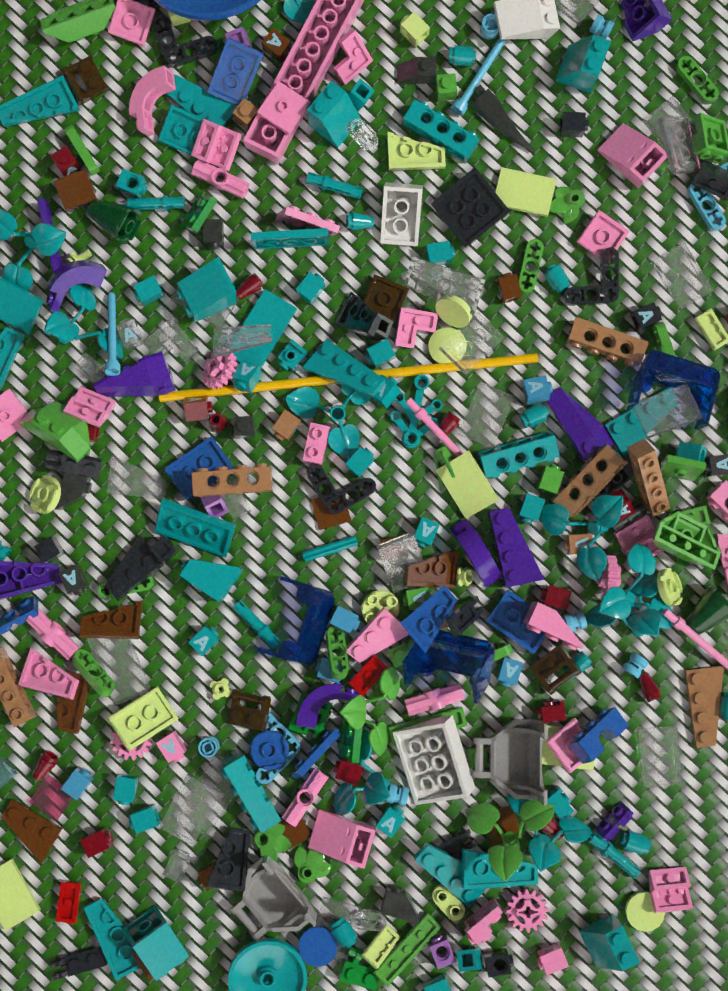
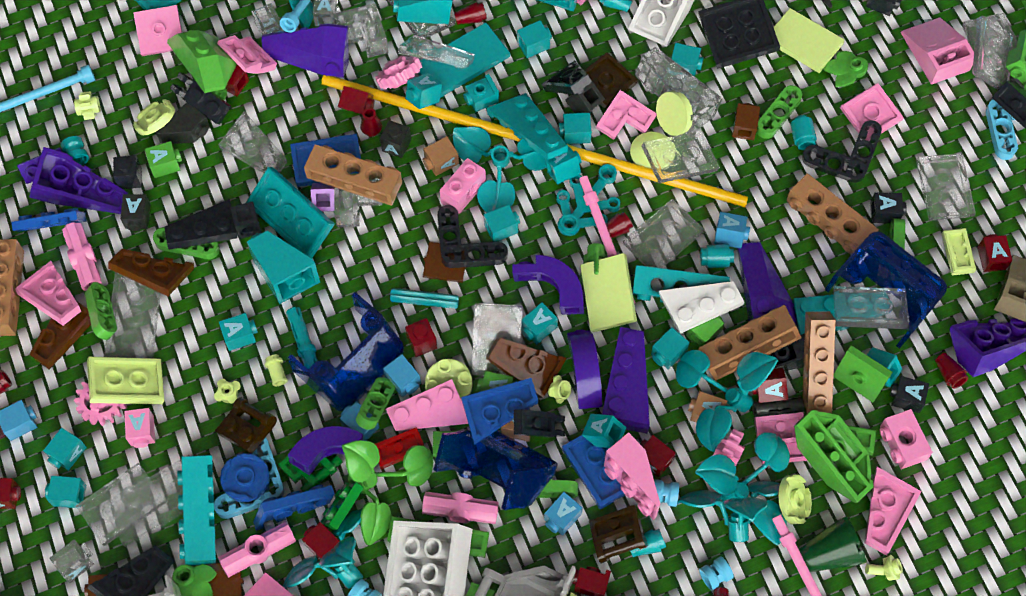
camera: 30 degrees right, 20 degrees down
medium azure wheel [198,736,220,758] -> none
none -> bright green brick [145,141,182,178]
none -> yellowish green pin [264,354,288,387]
none -> dark red brick [405,318,437,357]
none -> dark purple arch [512,255,584,315]
none -> teal brick [582,414,626,448]
none -> white wing [659,281,744,334]

